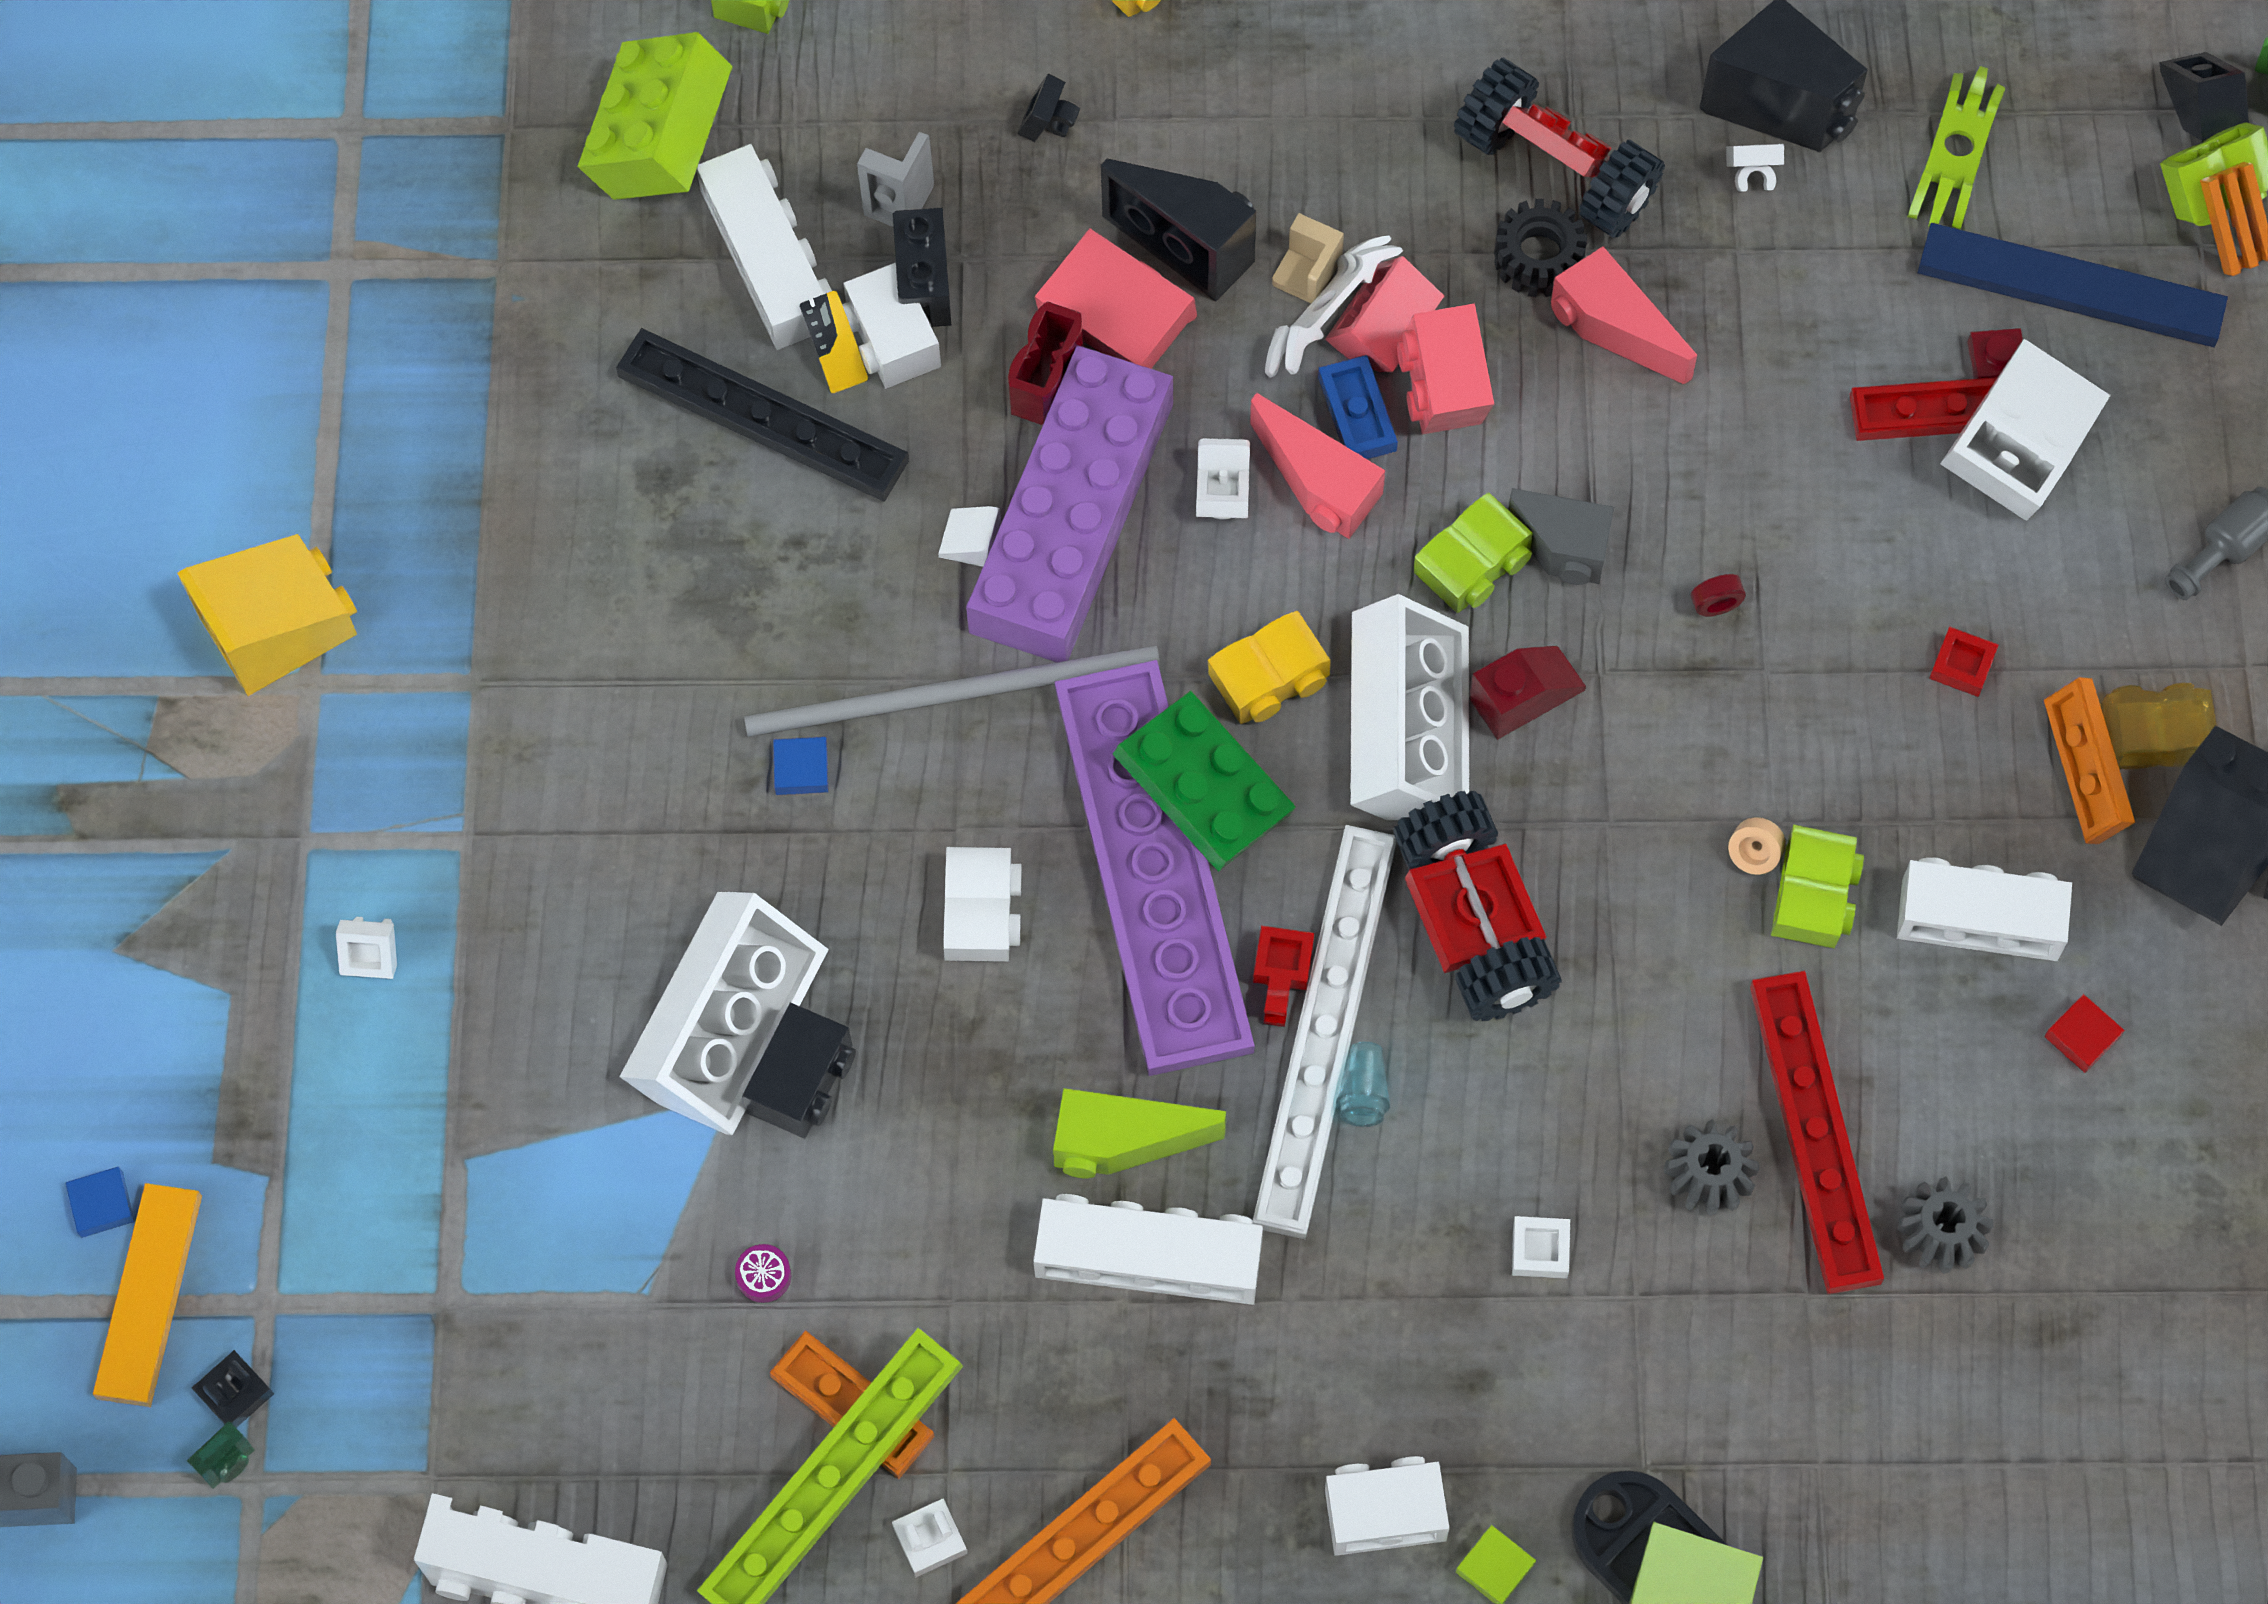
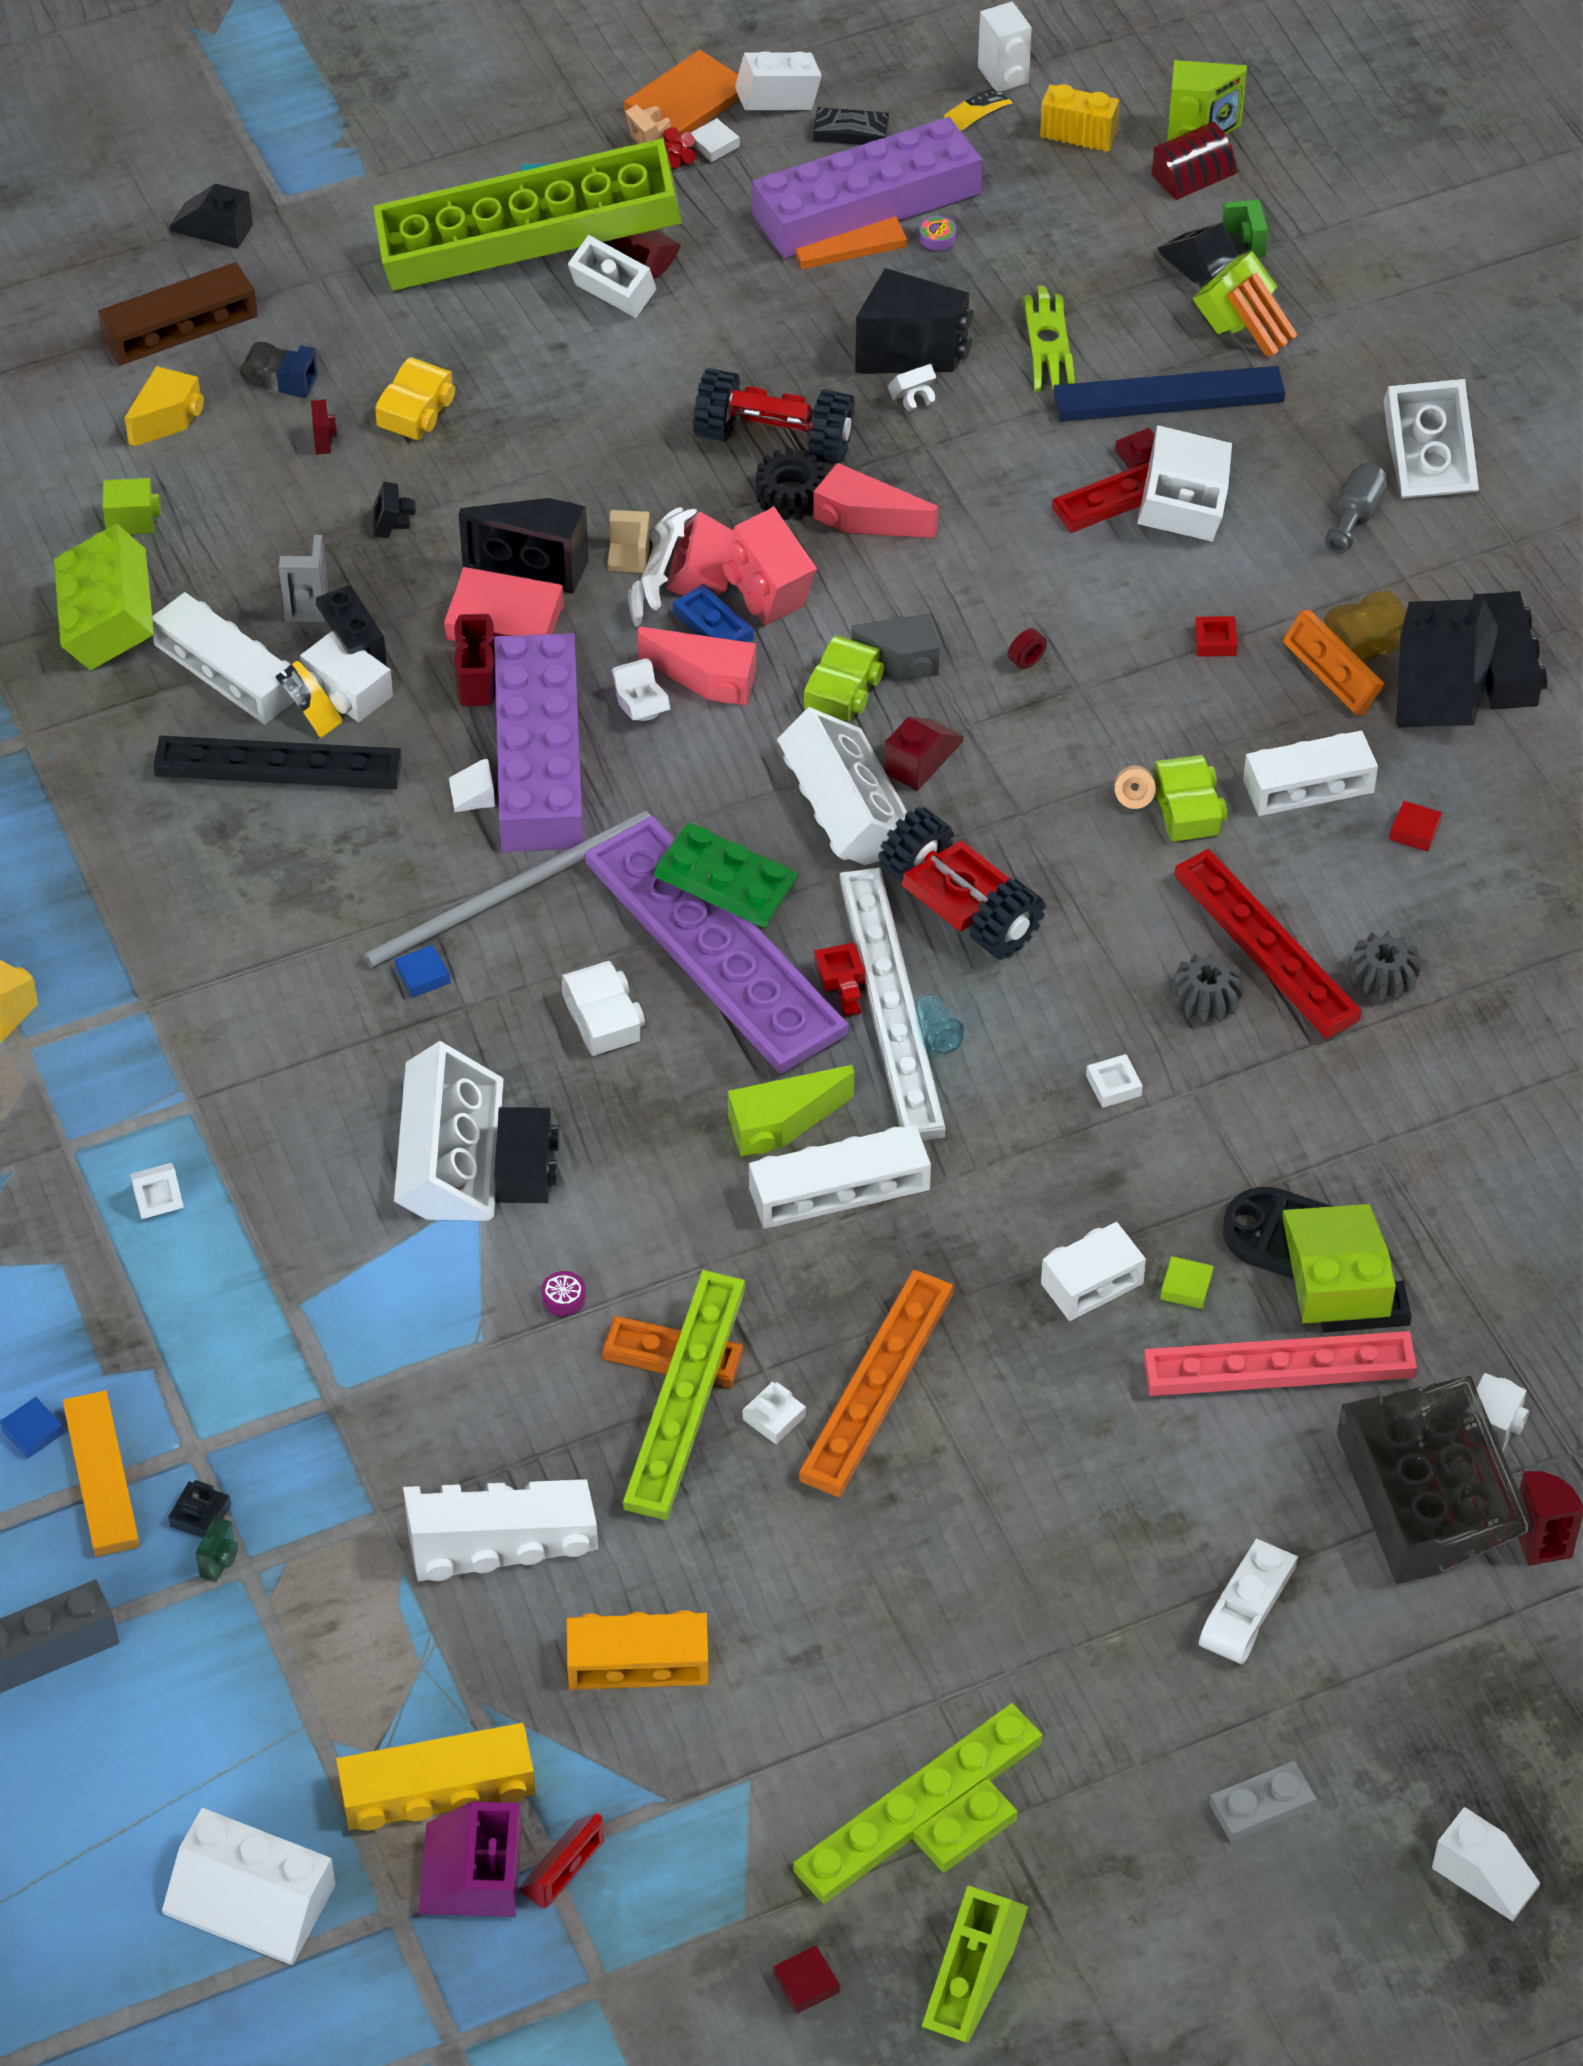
camera: 25 degrees left, 15 degrees down
yellow brick [1208,611,1330,724] -> none

